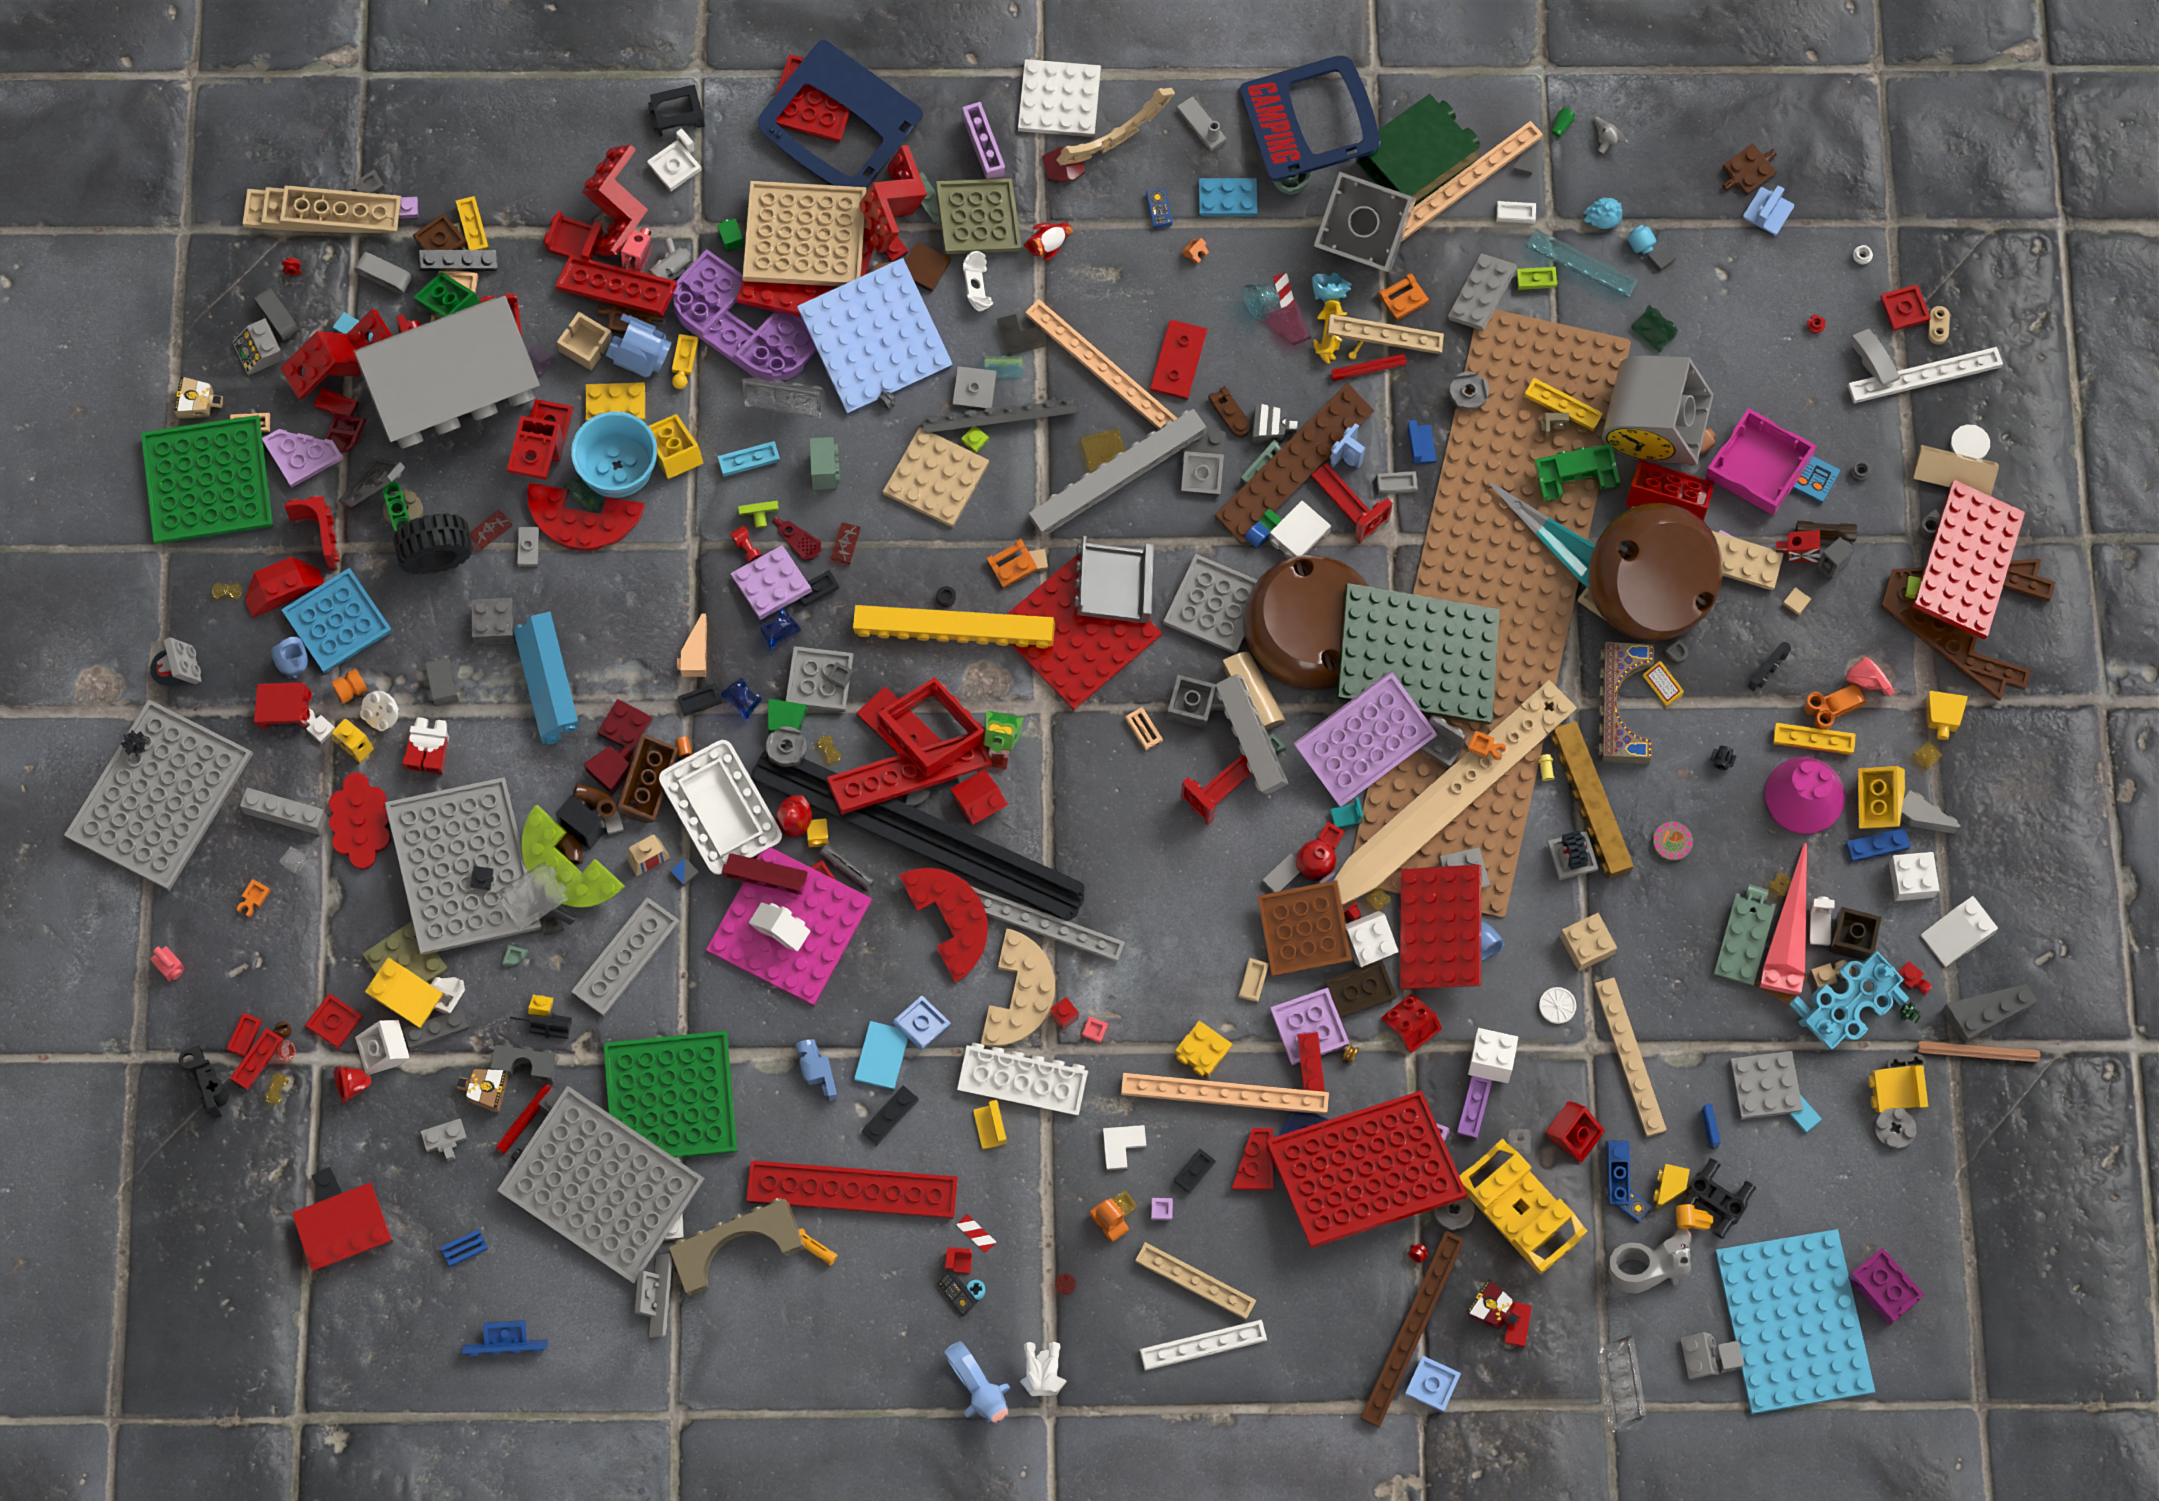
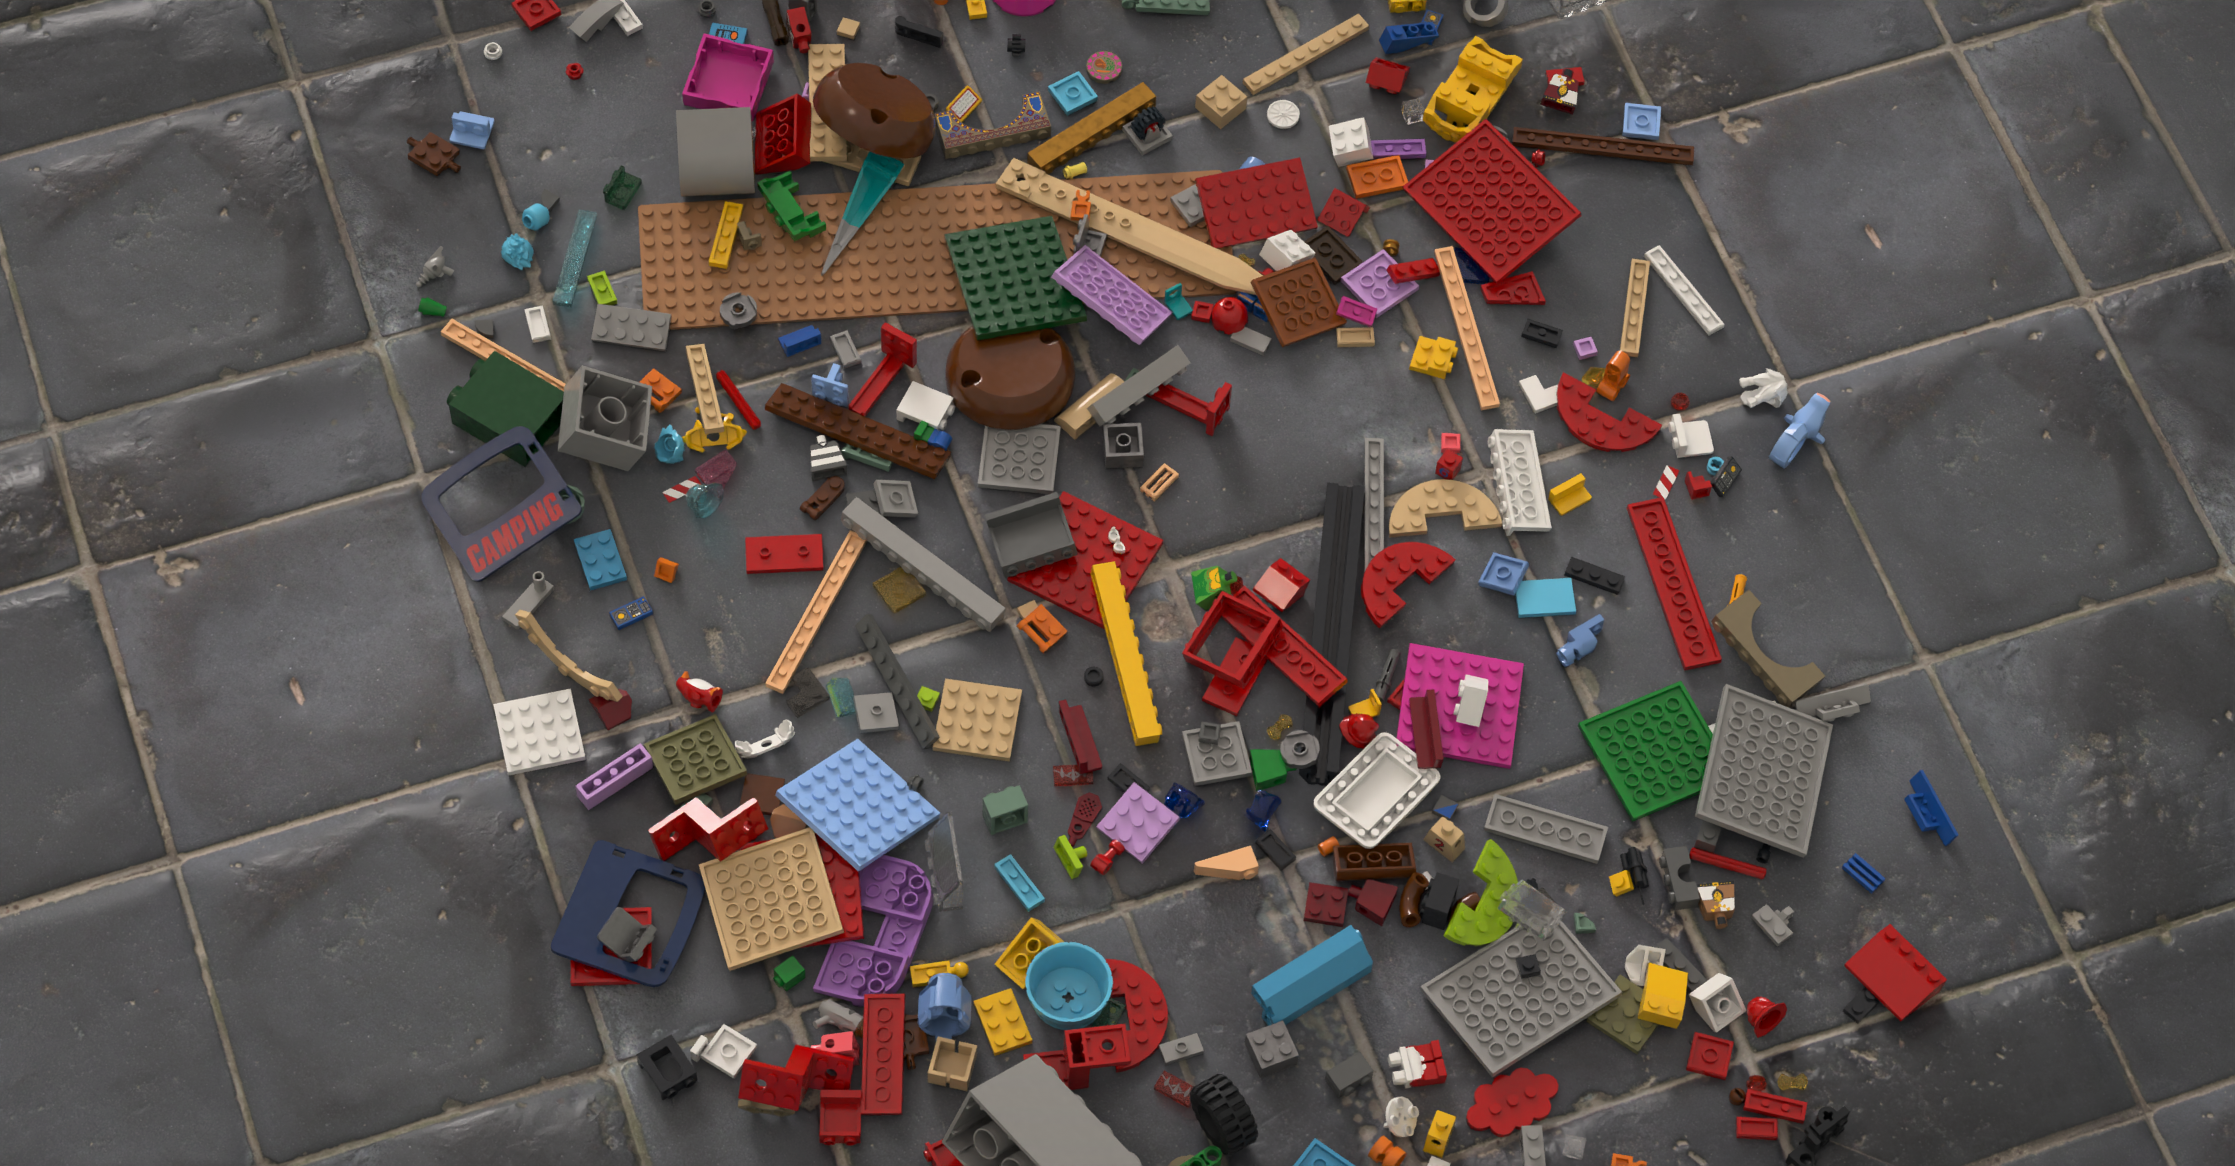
camera: 110 degrees left, 10 degrees down
none -> flat silver bracket [597,907,657,962]
none -> medium azure plate [1048,71,1098,116]
none -> dark red panel [1059,699,1102,774]
none -> white piece [1108,527,1125,554]
none -> dark pink plate [1336,296,1377,327]
none -> orange plate [1346,155,1408,199]
none -> red plate [1556,372,1662,452]
none -> white bracket [1668,414,1714,458]

